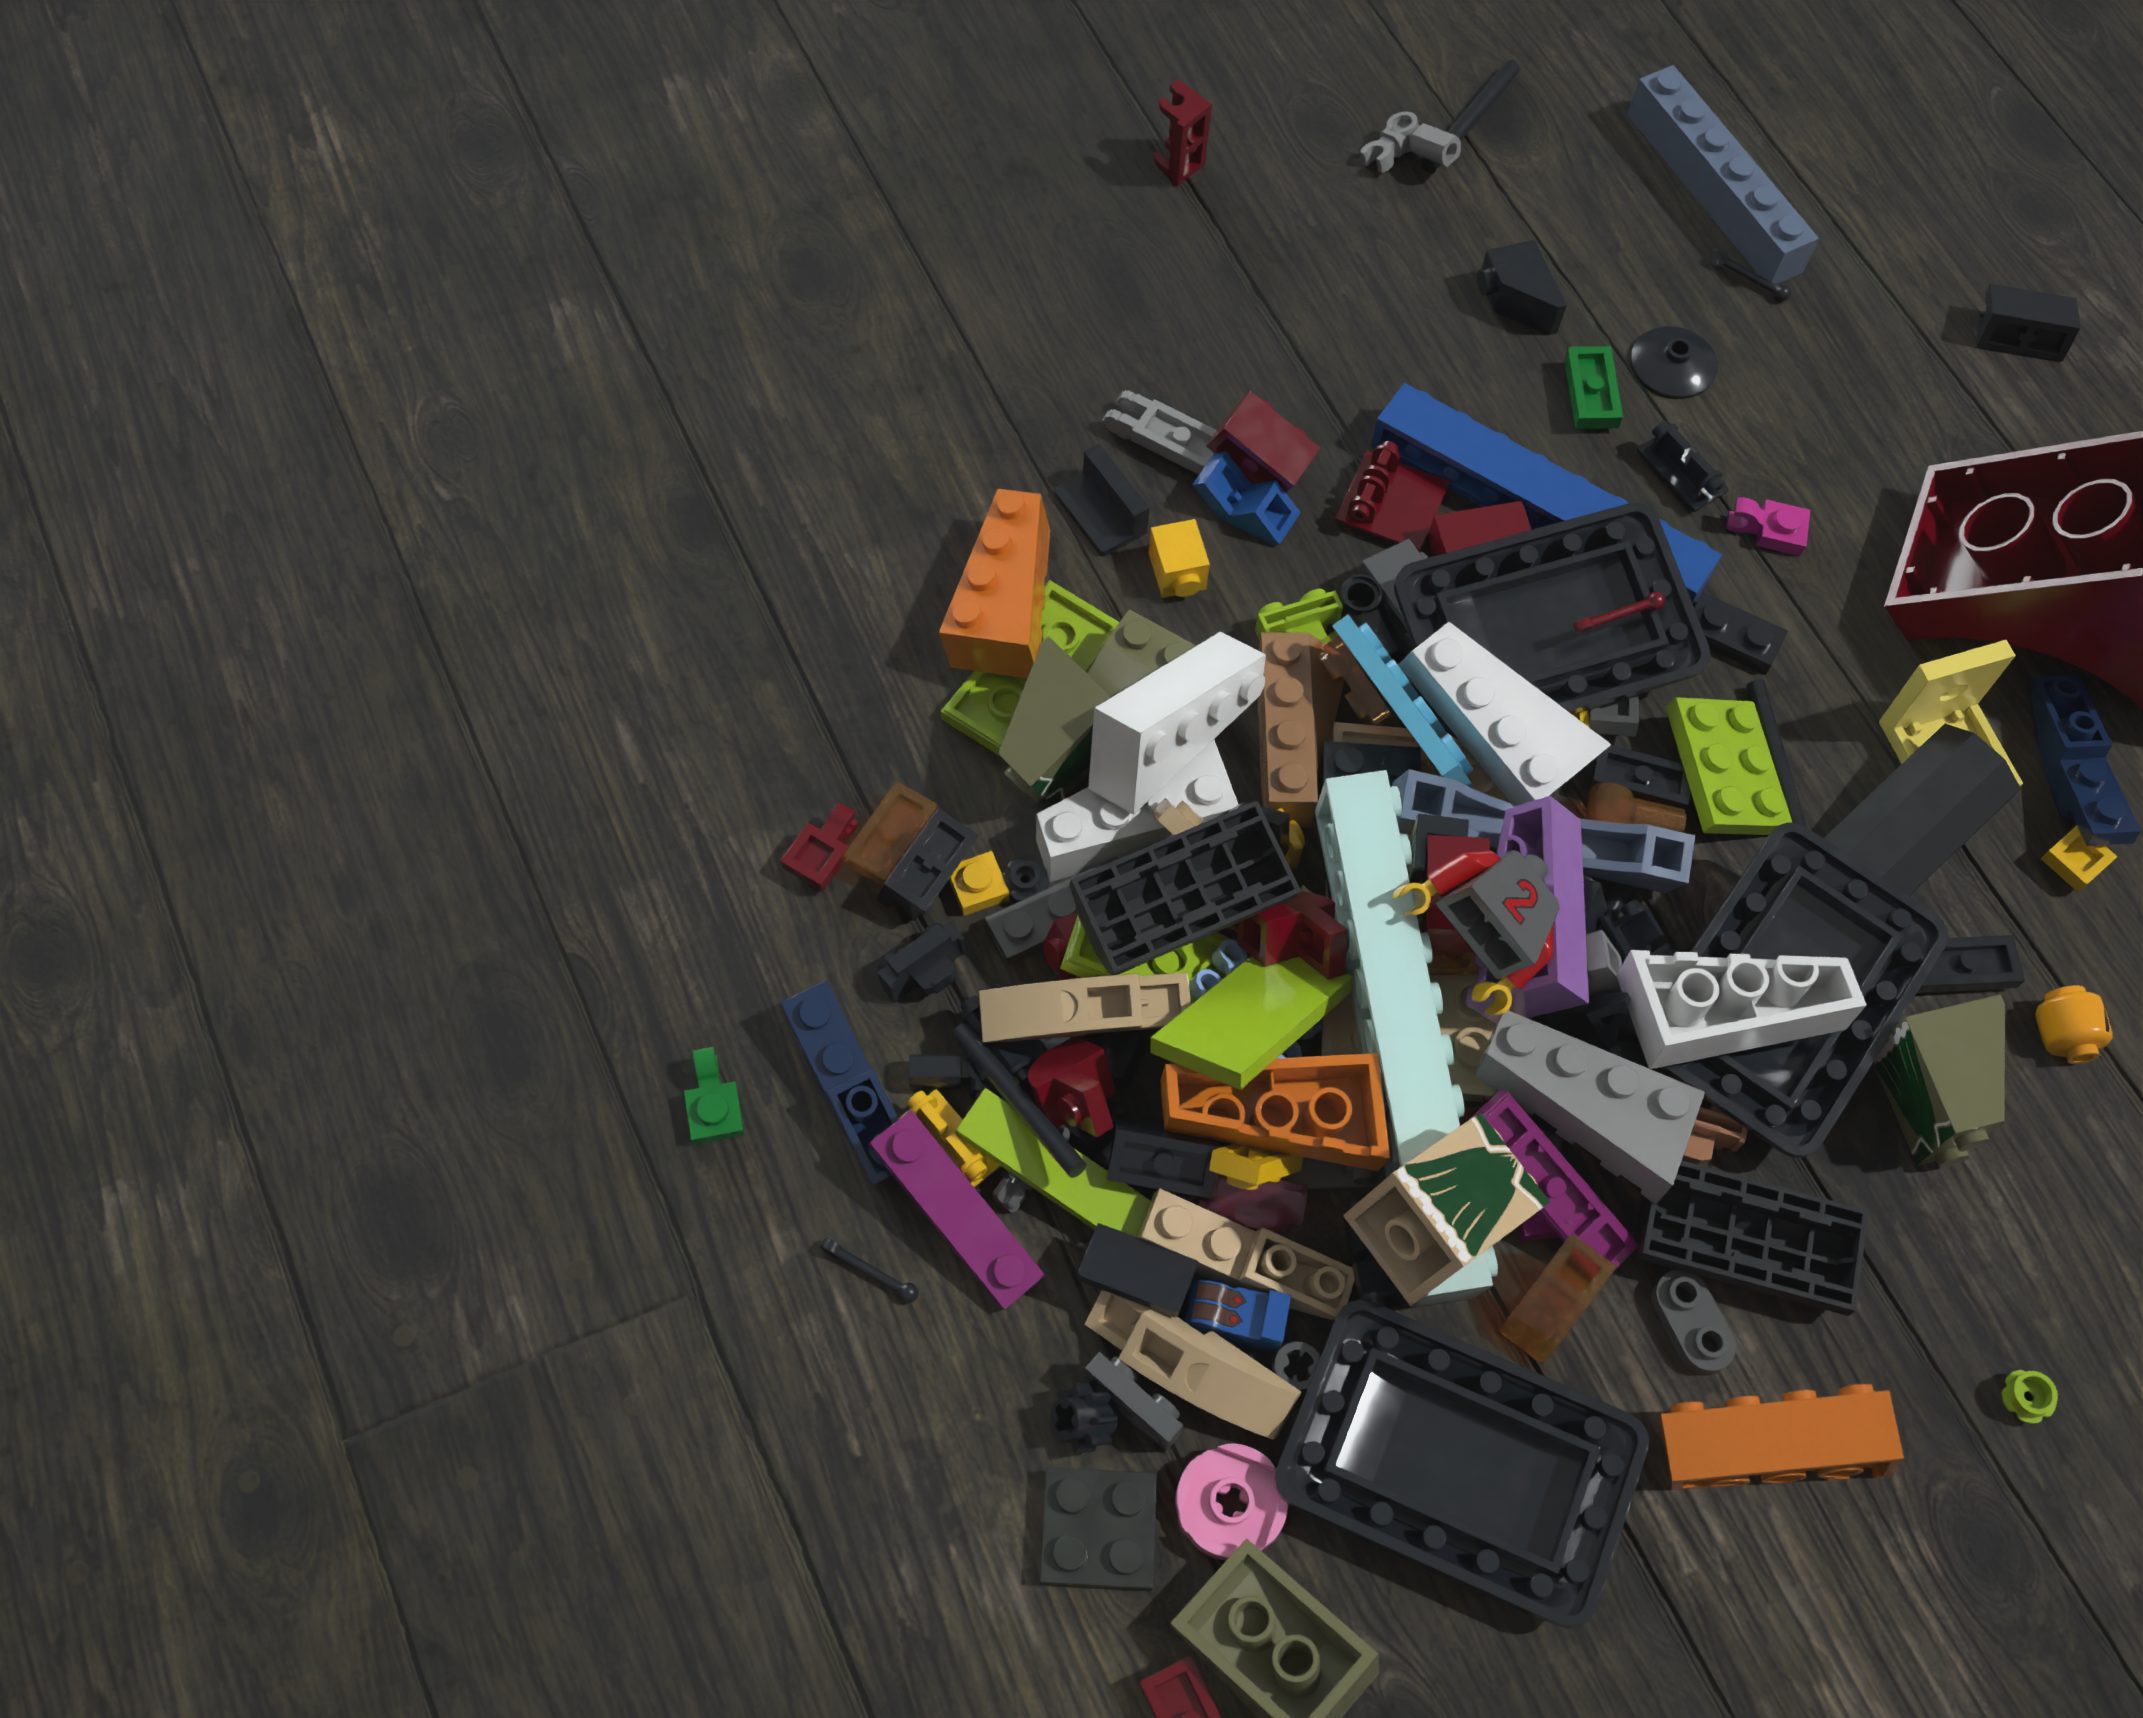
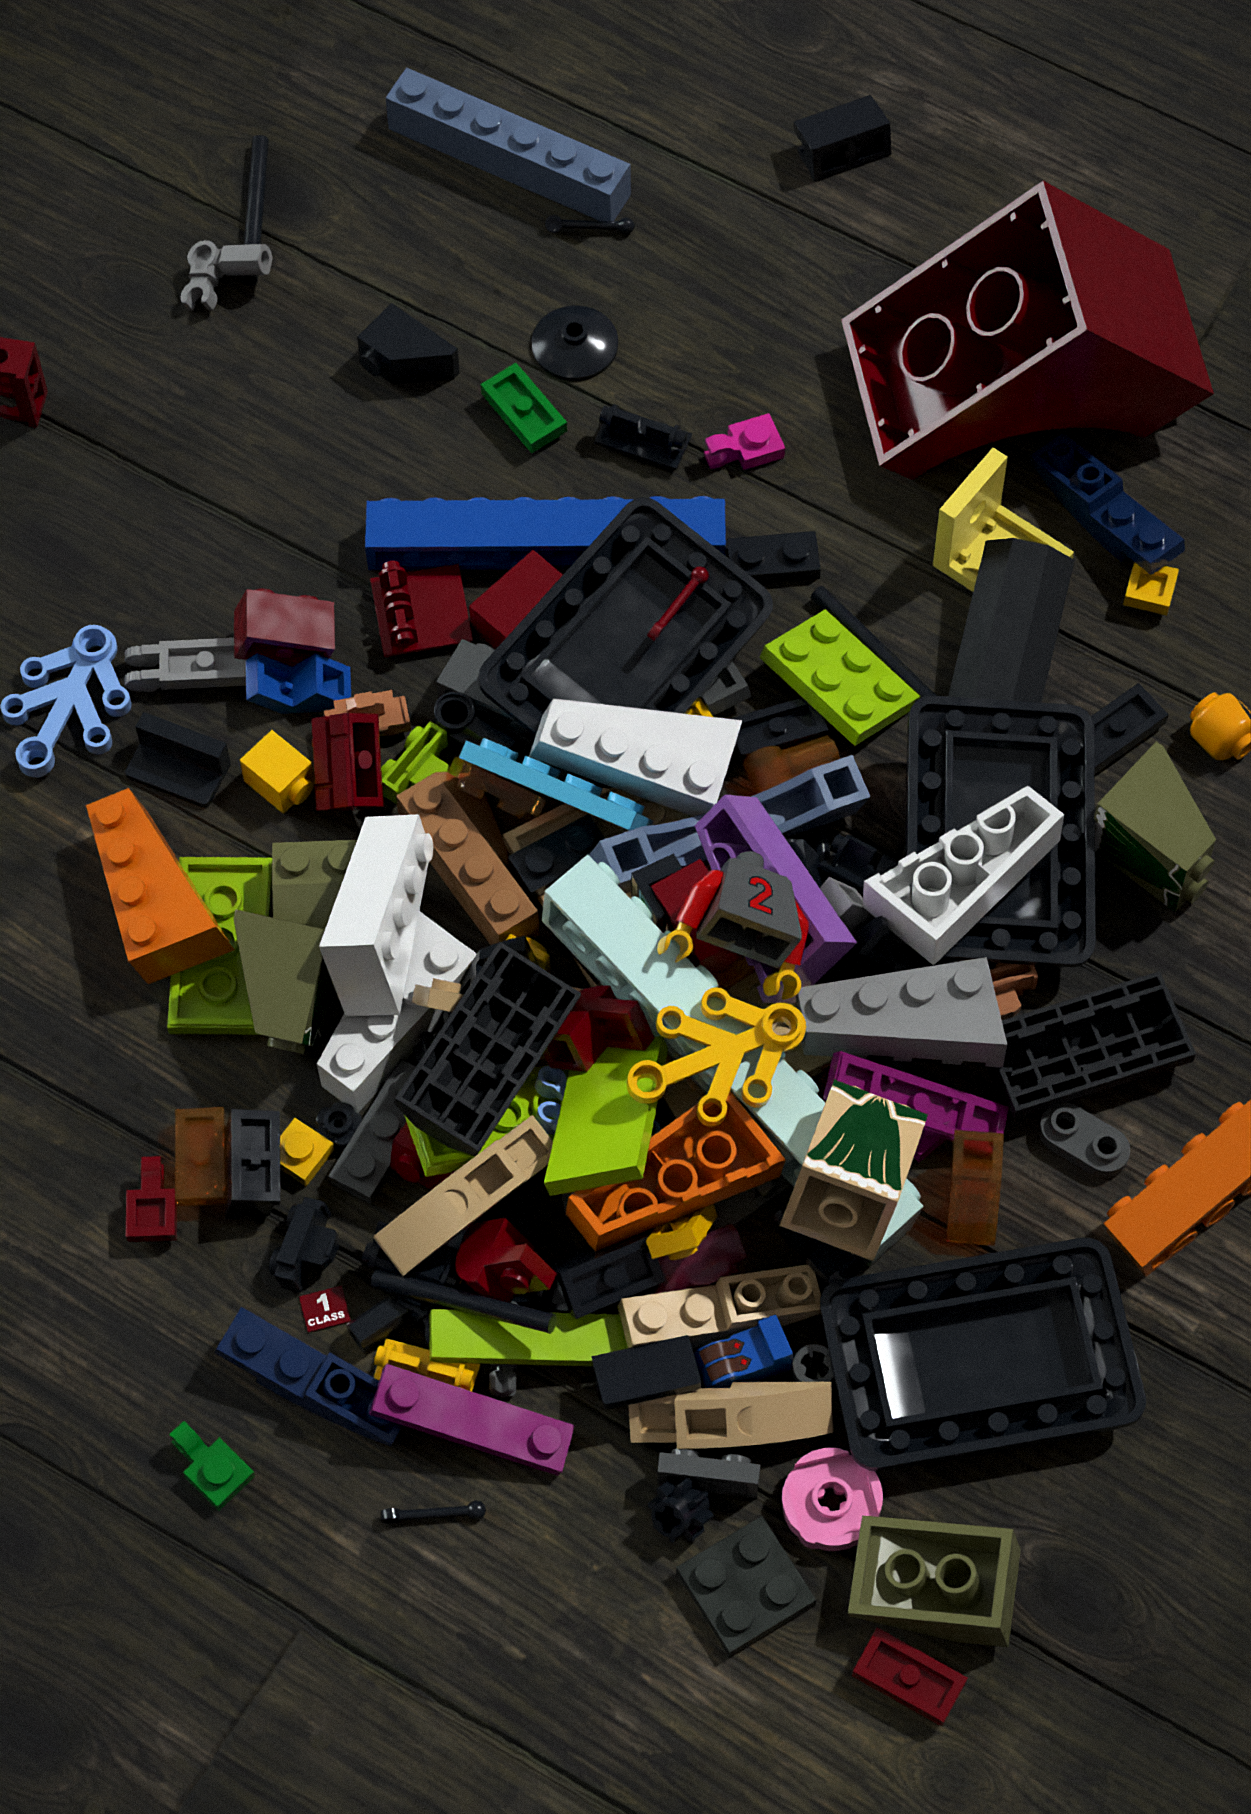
camera: 30 degrees left, 0 degrees up
none -> light blue plant [0,625,132,778]
none -> dark red sticker [299,1285,351,1332]
none -> dark red brick [311,713,384,811]
none -> nougat piece [324,690,411,737]
none -> yellow plant [627,987,806,1127]

